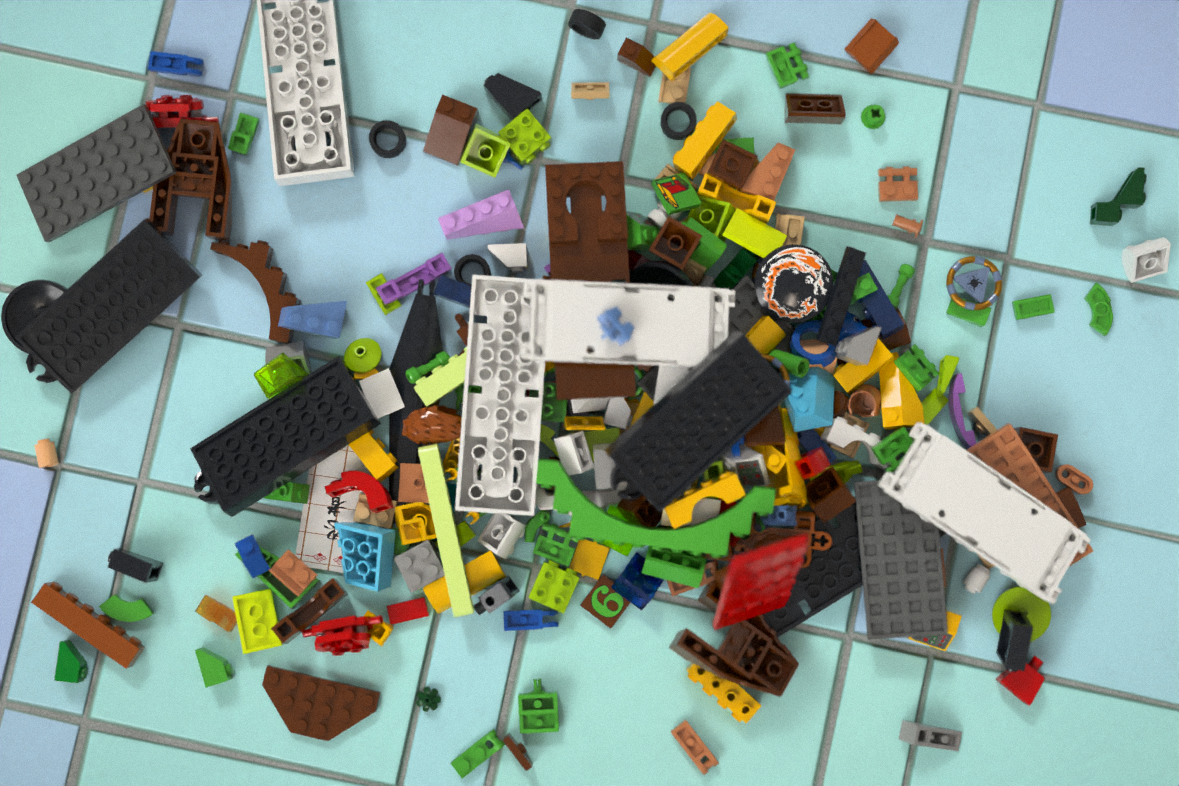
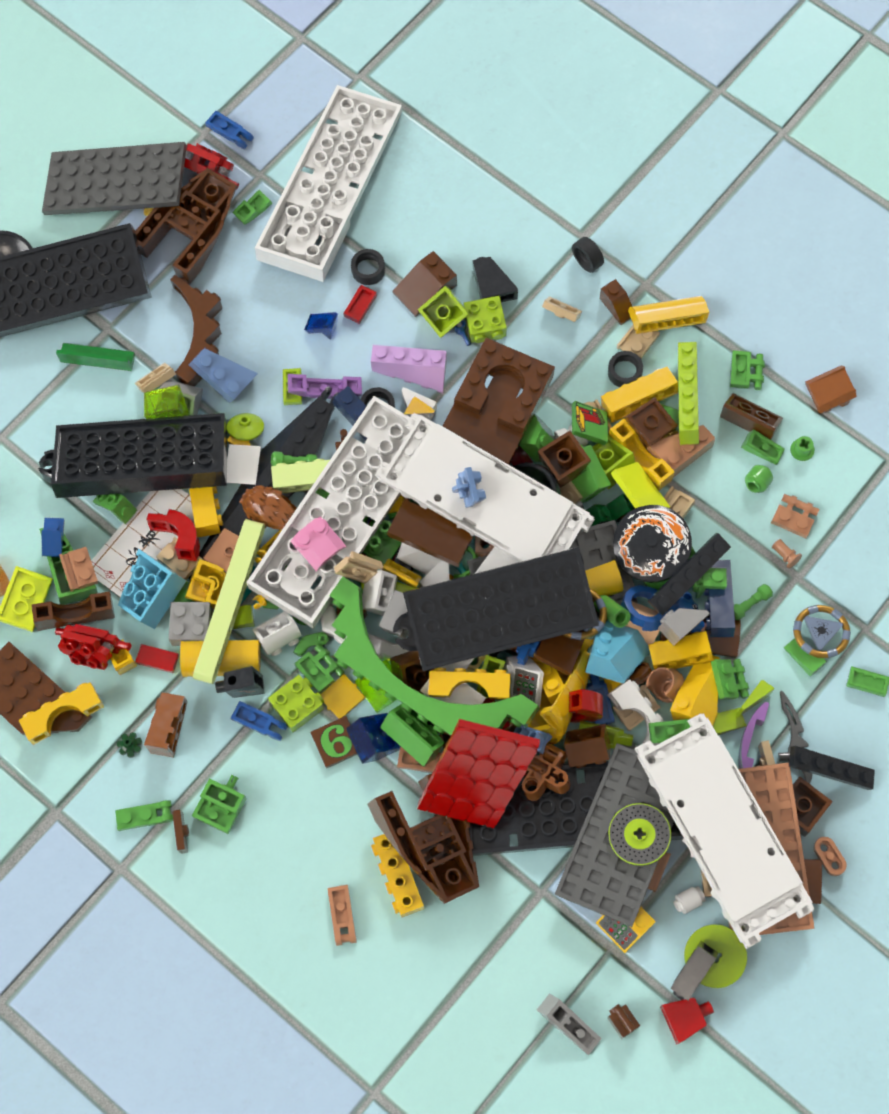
camera: 30 degrees right, 15 degrees down
none -> yellow arch [19,682,104,745]
none -> green panel [56,343,135,371]
none -> tan plate [135,363,176,395]
none -> dark orange wedge [144,692,188,758]
none -> bright pink slope [291,516,346,572]
none -> clear blue slope [304,312,338,340]
none -> tan plate [334,551,383,584]
none -> red tile [343,285,377,324]
none -> yellow sticker [404,396,435,415]
none -> reddish brown brick [607,1004,640,1039]
none -> flat silver piece [609,803,671,866]
none -> lime brick [678,342,699,445]
none -> bright green slope [741,429,785,465]
none -> bright green head [745,465,773,493]
none -> dark grey piece [778,691,812,784]
none -> black plate [789,746,875,790]

